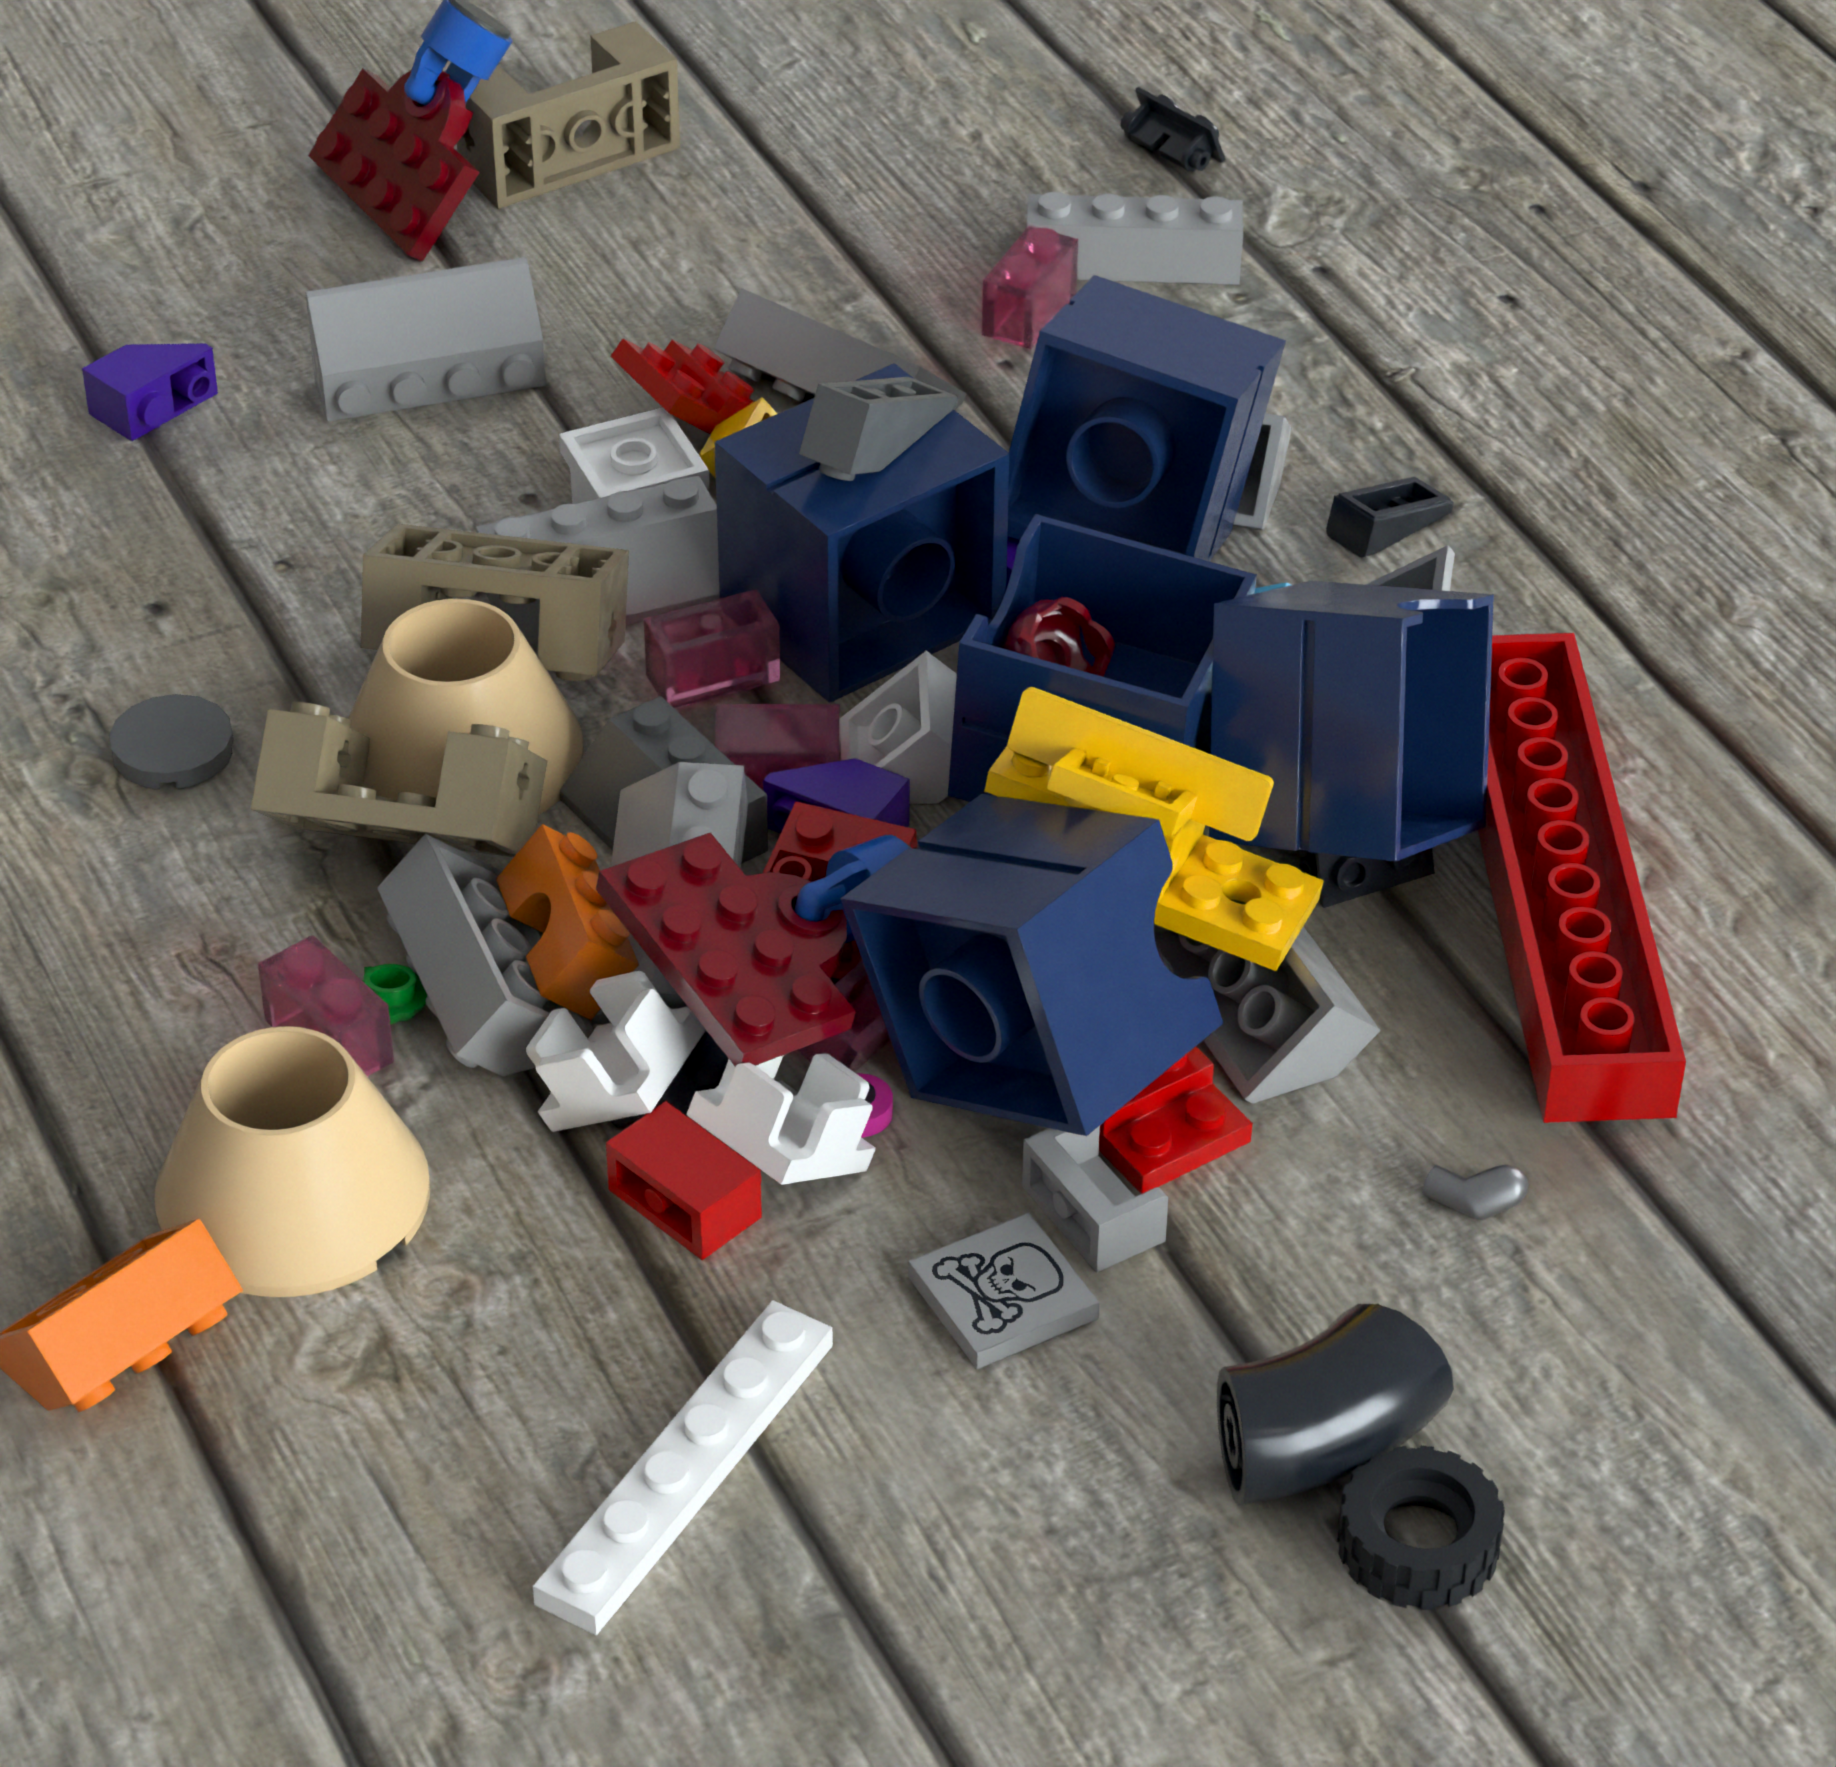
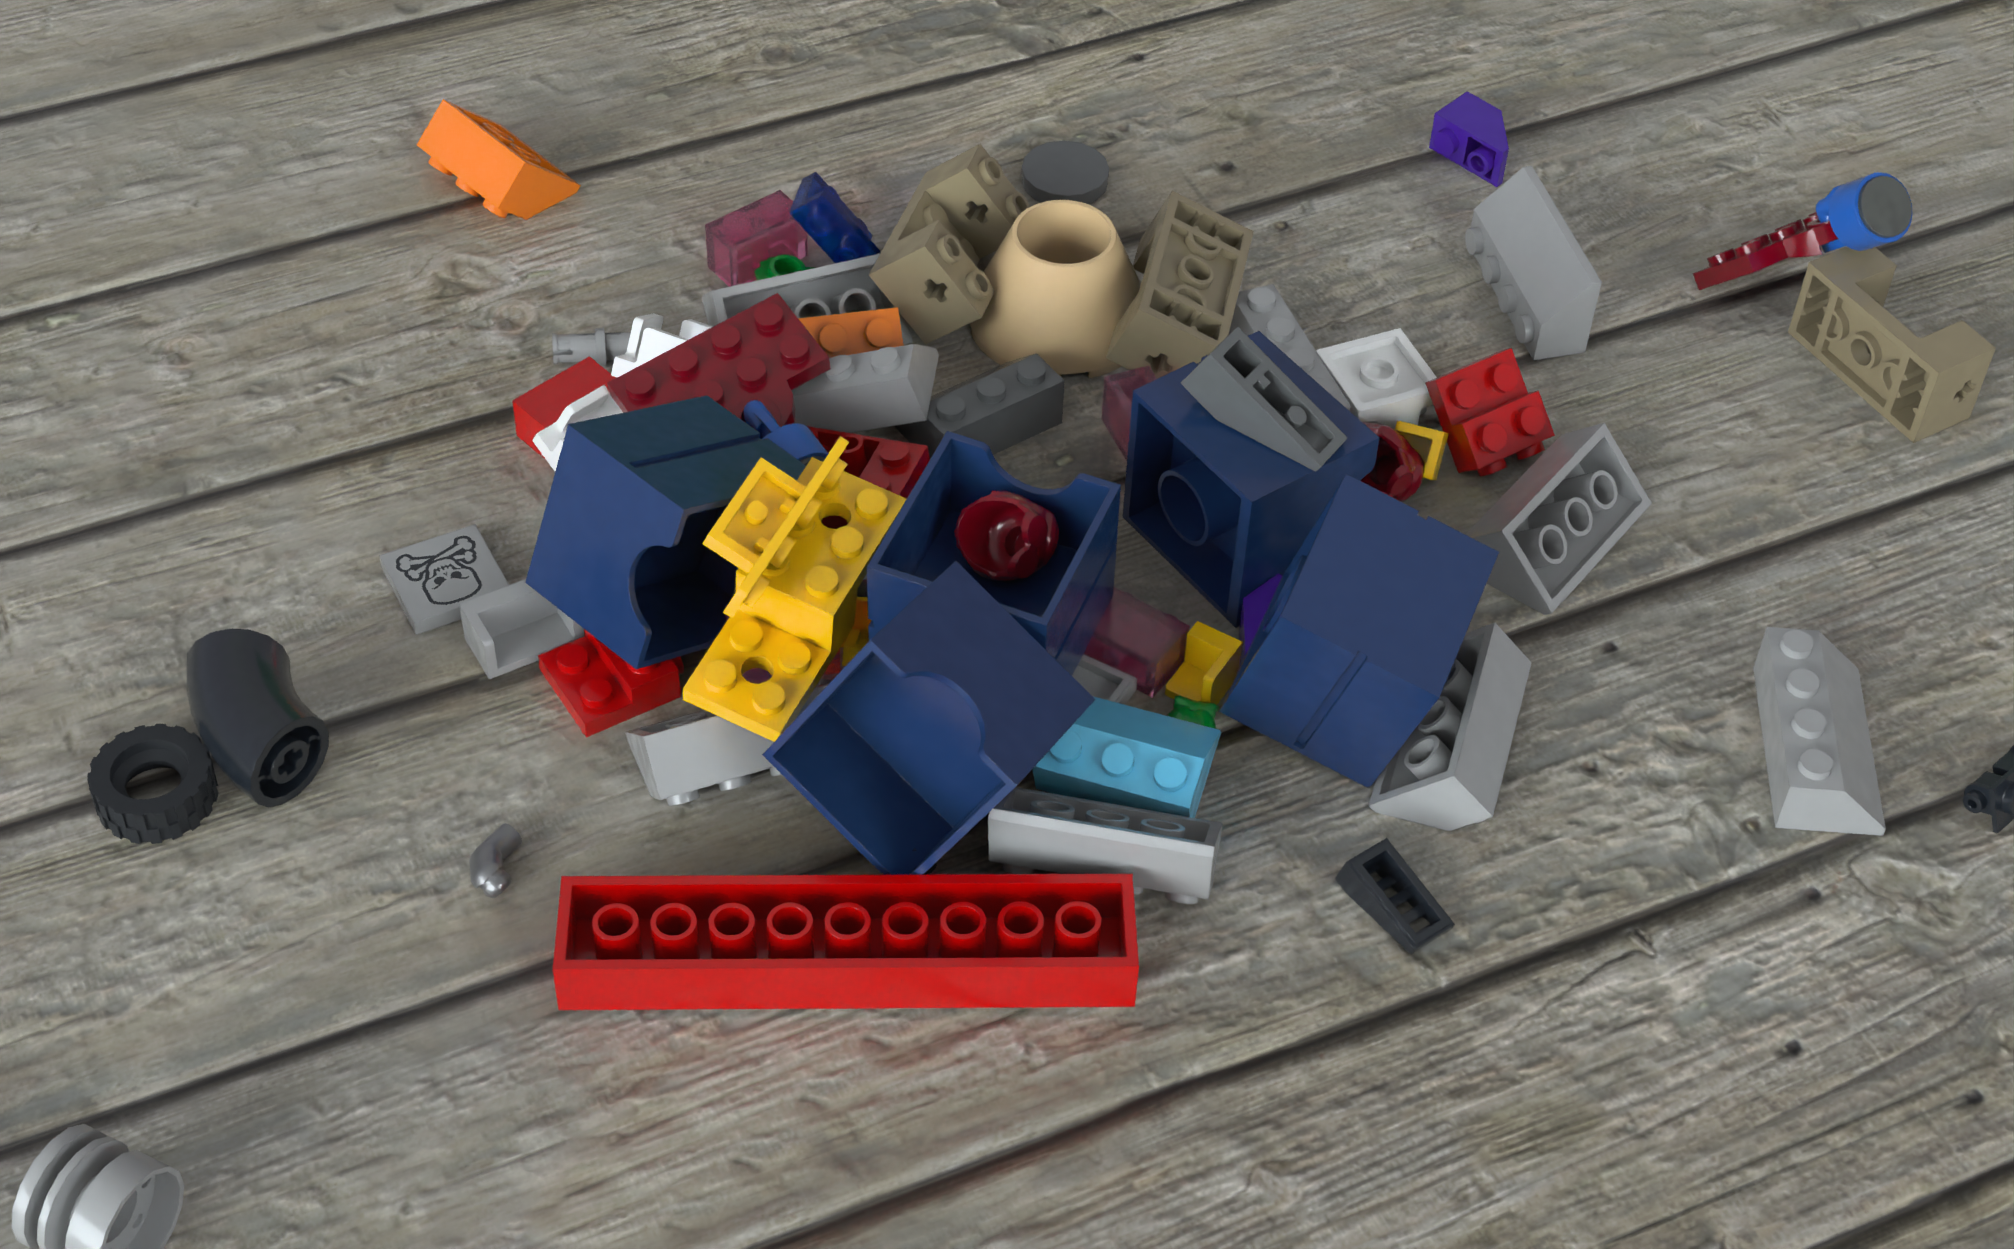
camera: 90 degrees right, 5 degrees up
tan cone [154,1026,430,1297] -> none
white plate [533,1300,833,1636] -> none
clear pink brick [714,704,840,790] -> none
clear pink brick [982,225,1078,349] -> none
none -> light grey pin [552,328,631,366]
none -> clear blue bracket [789,172,881,263]

